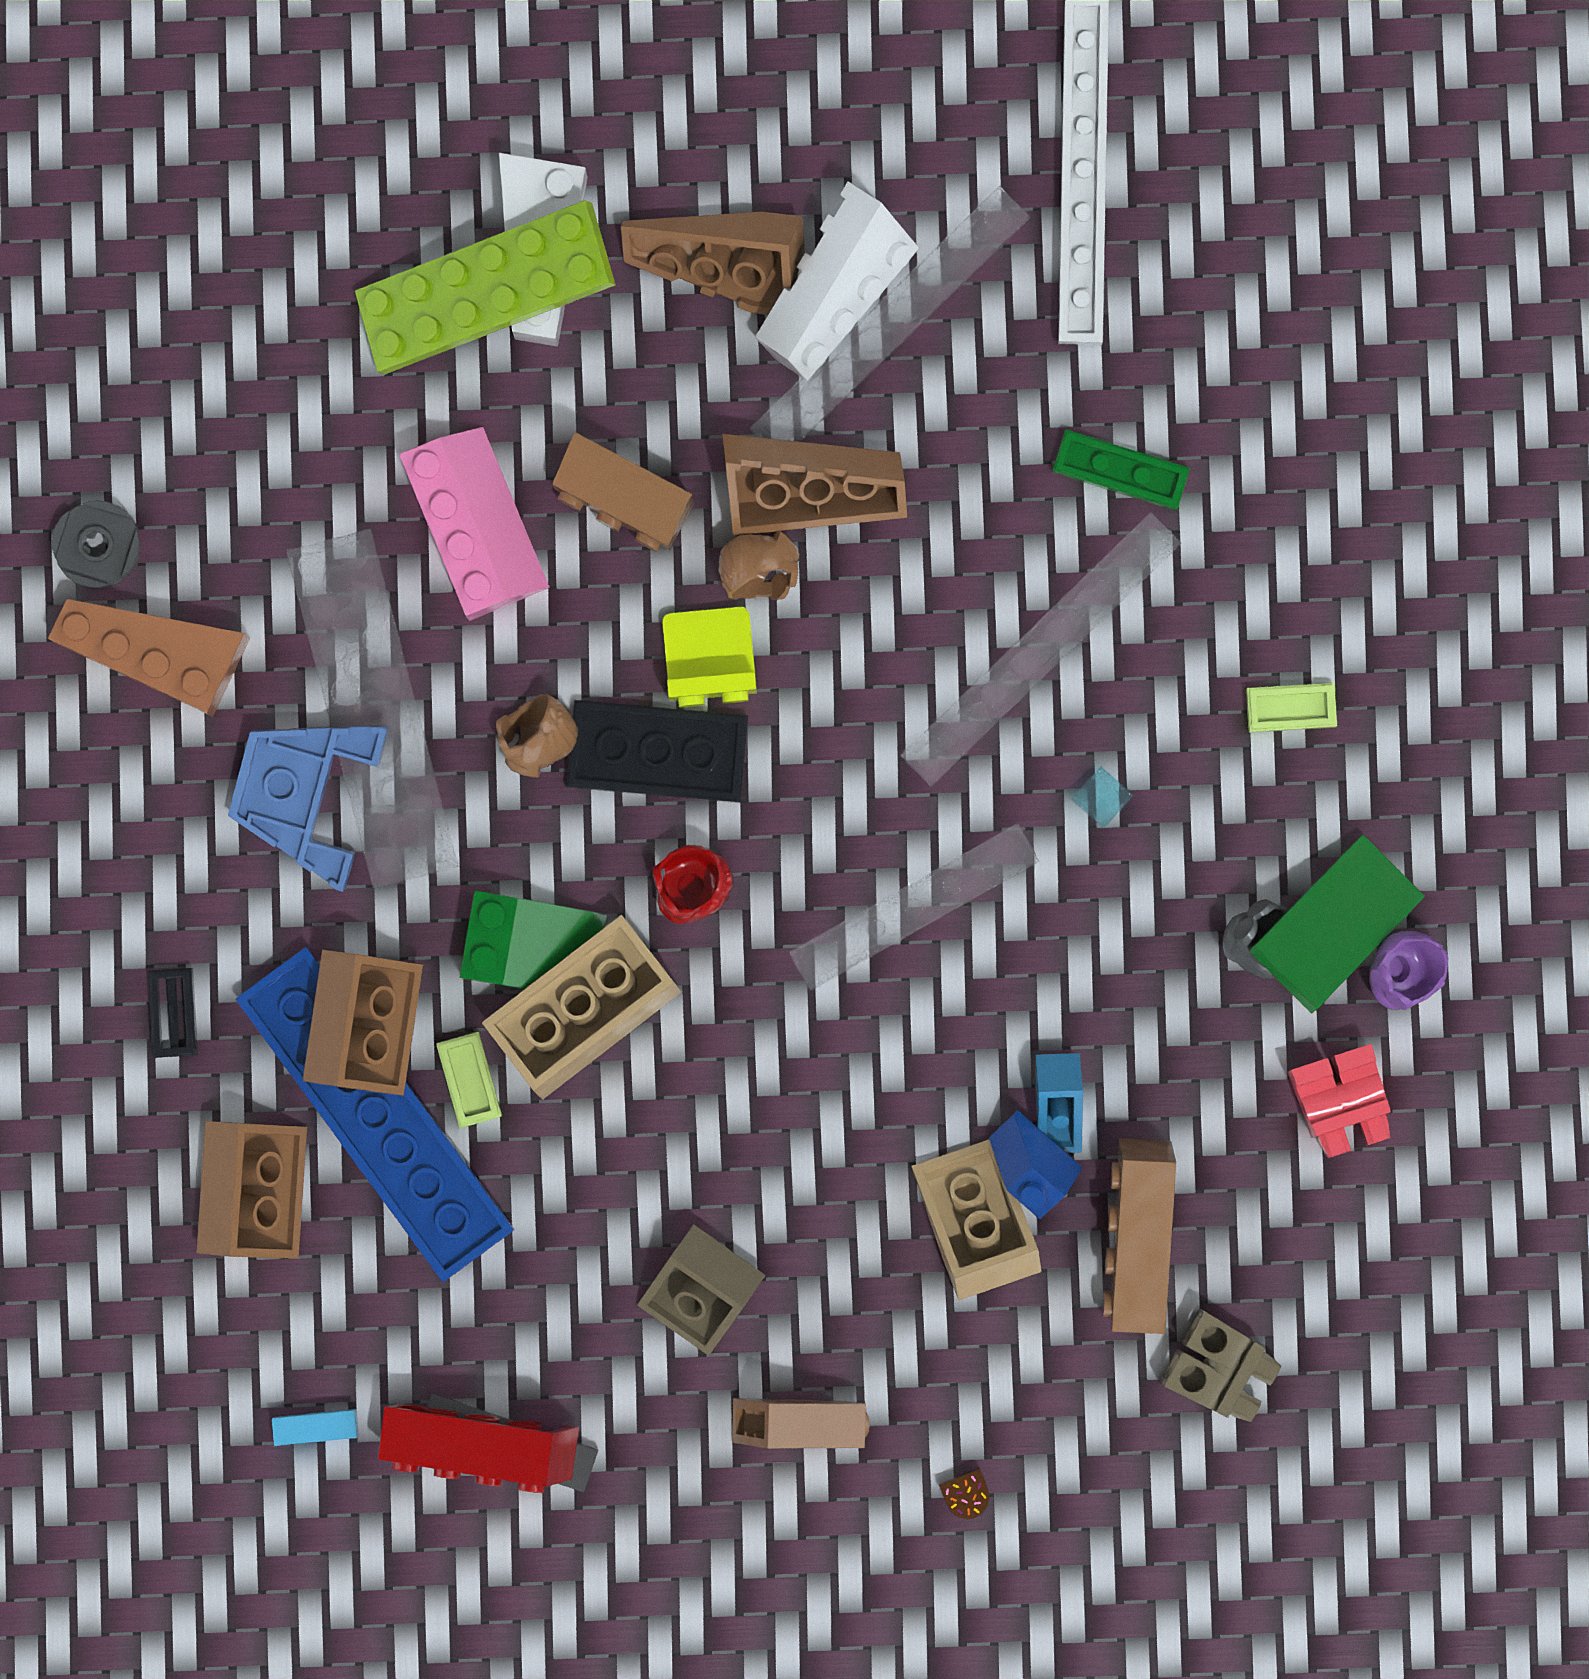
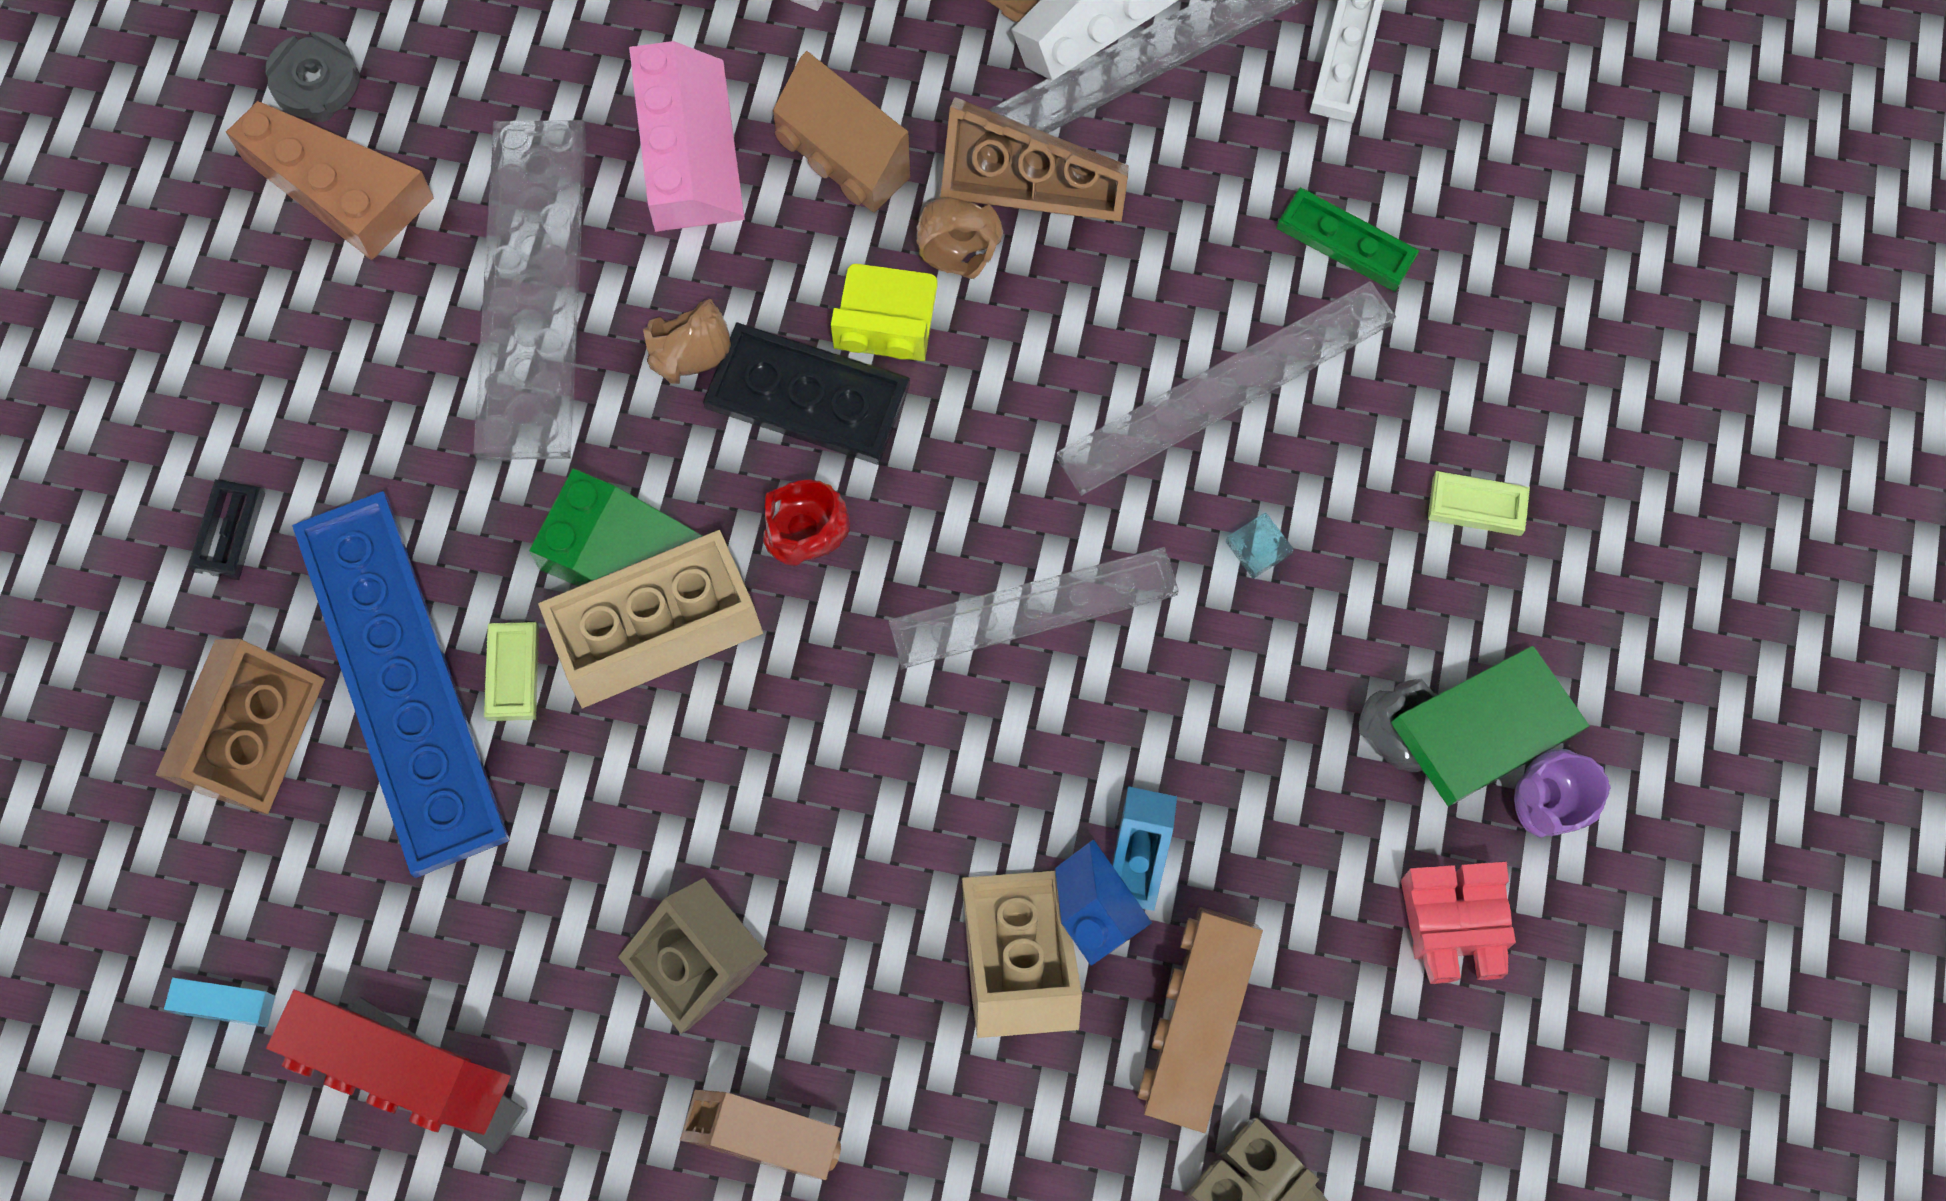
camera: 10 degrees right, 15 degrees down
medium blue wing [228,725,390,892] -> none
medium nougat slope [303,950,423,1096] -> none

